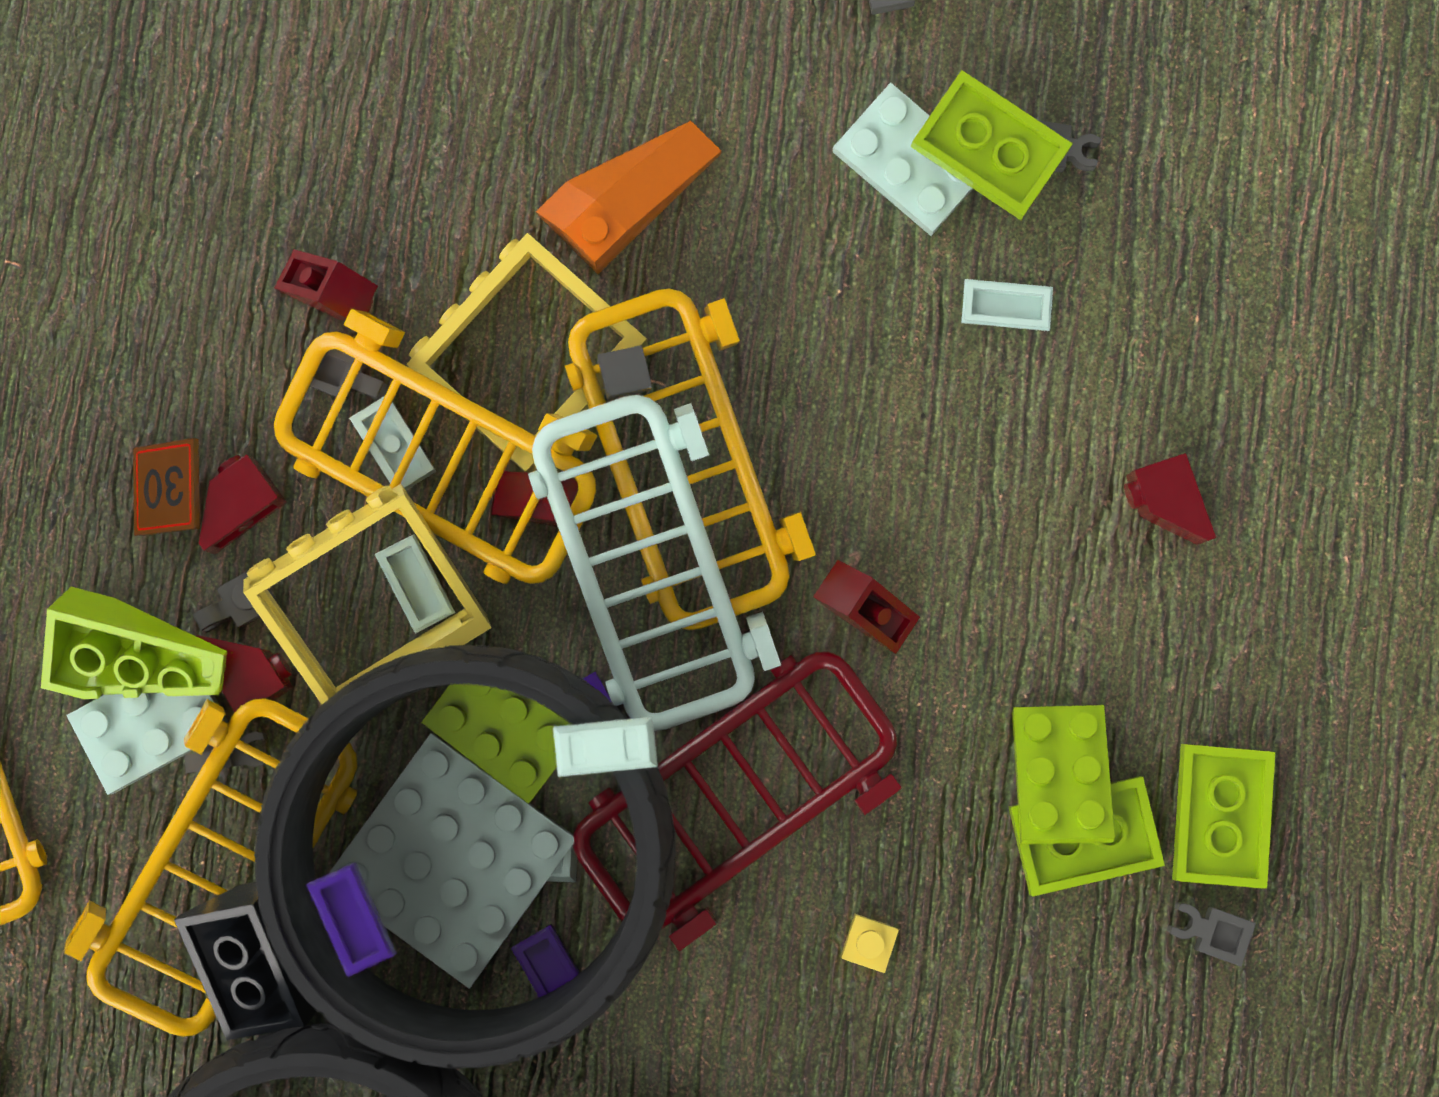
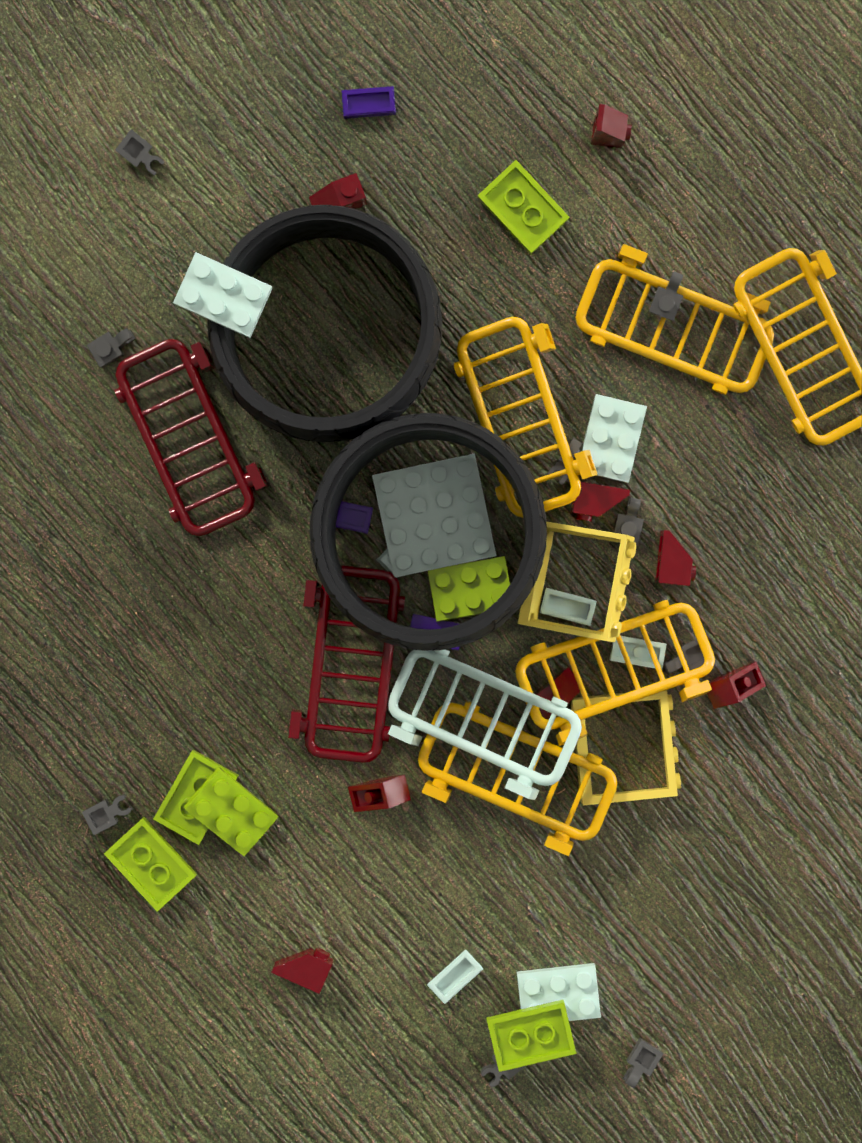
camera: 130 degrees right, 5 degrees up
lime wedge [41,586,227,699] -> none
reddish brown piece [133,438,200,536] -> none
black slope [174,882,317,1040] -> none
dark purple tile [307,862,396,977] -> none
orange wedge [536,121,722,274] -> none
light aqua tile [553,717,657,777] -> none
dark grey slope [597,345,652,400] -> none
light yellow plate [840,913,899,973] -> none

